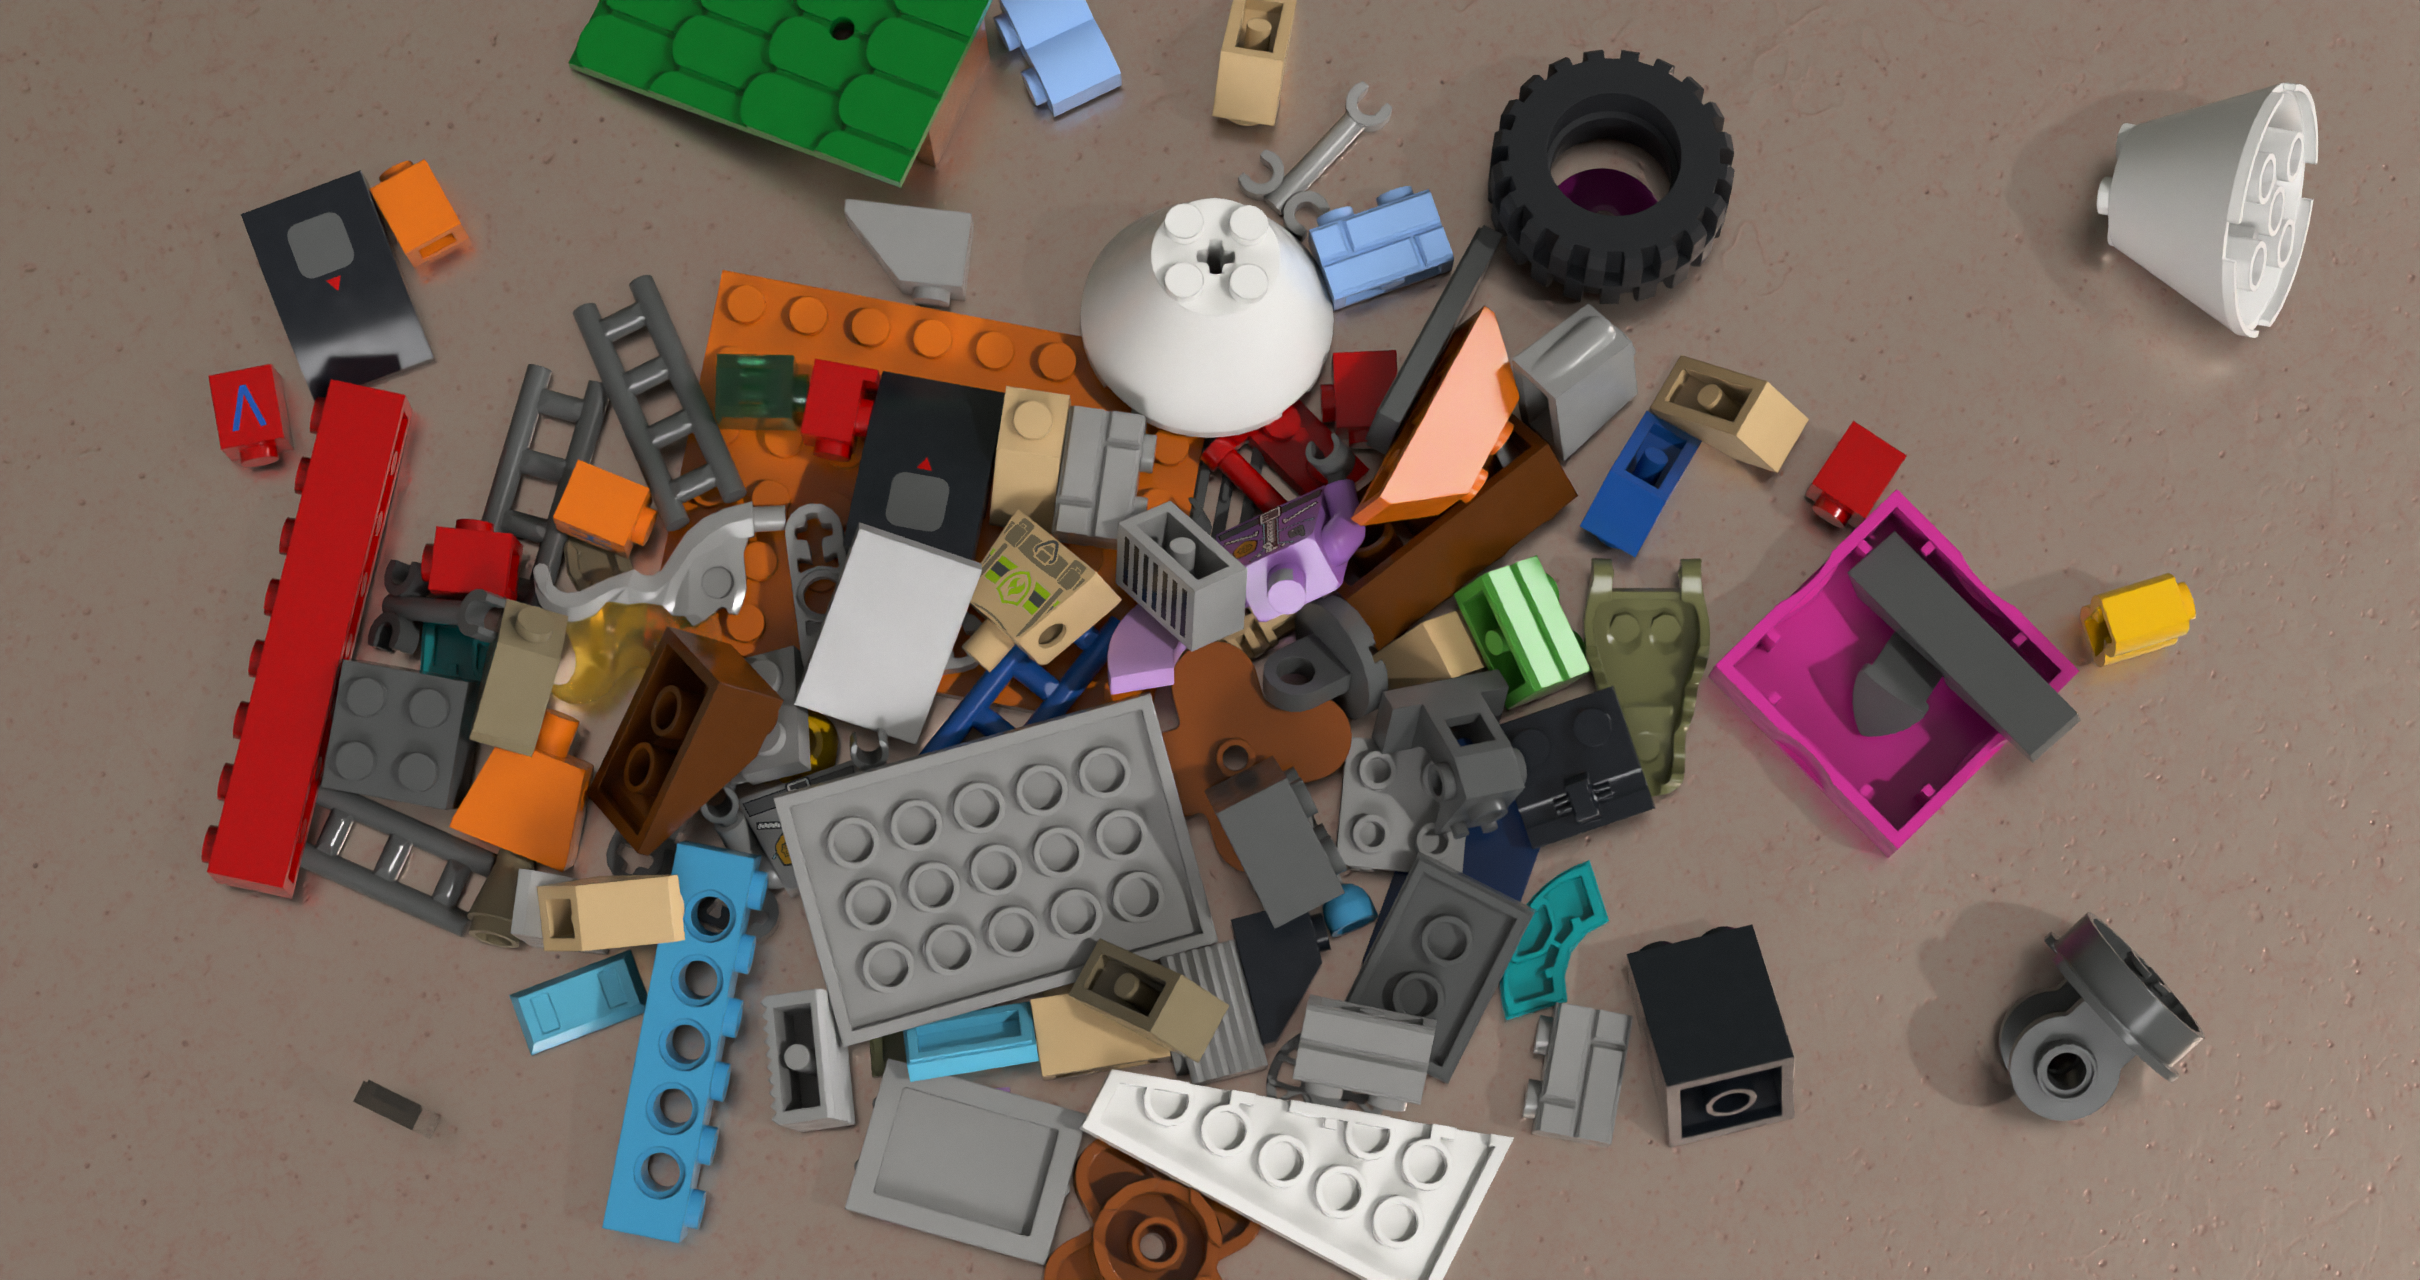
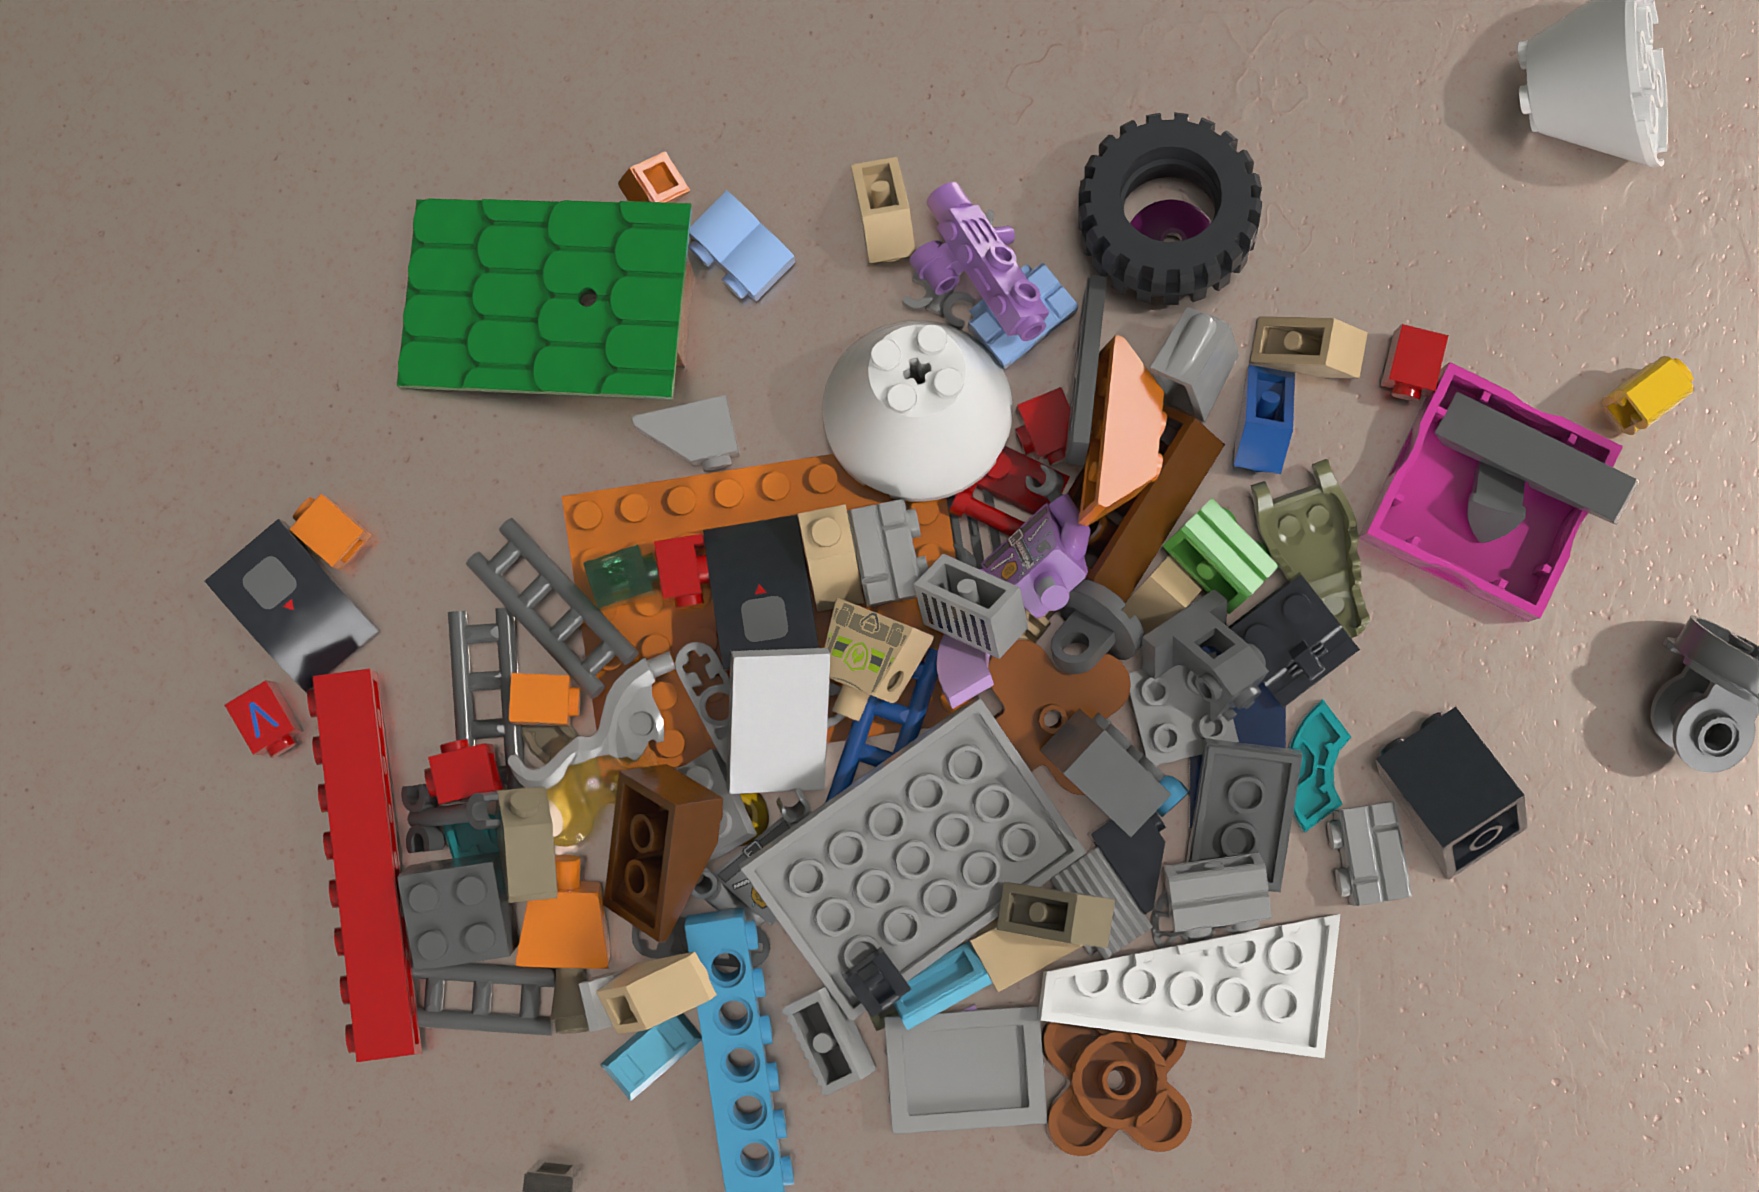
camera: 20 degrees left, 5 degrees up
none -> black tile [842,947,912,1018]
none -> medium lavender piece [910,182,1050,341]

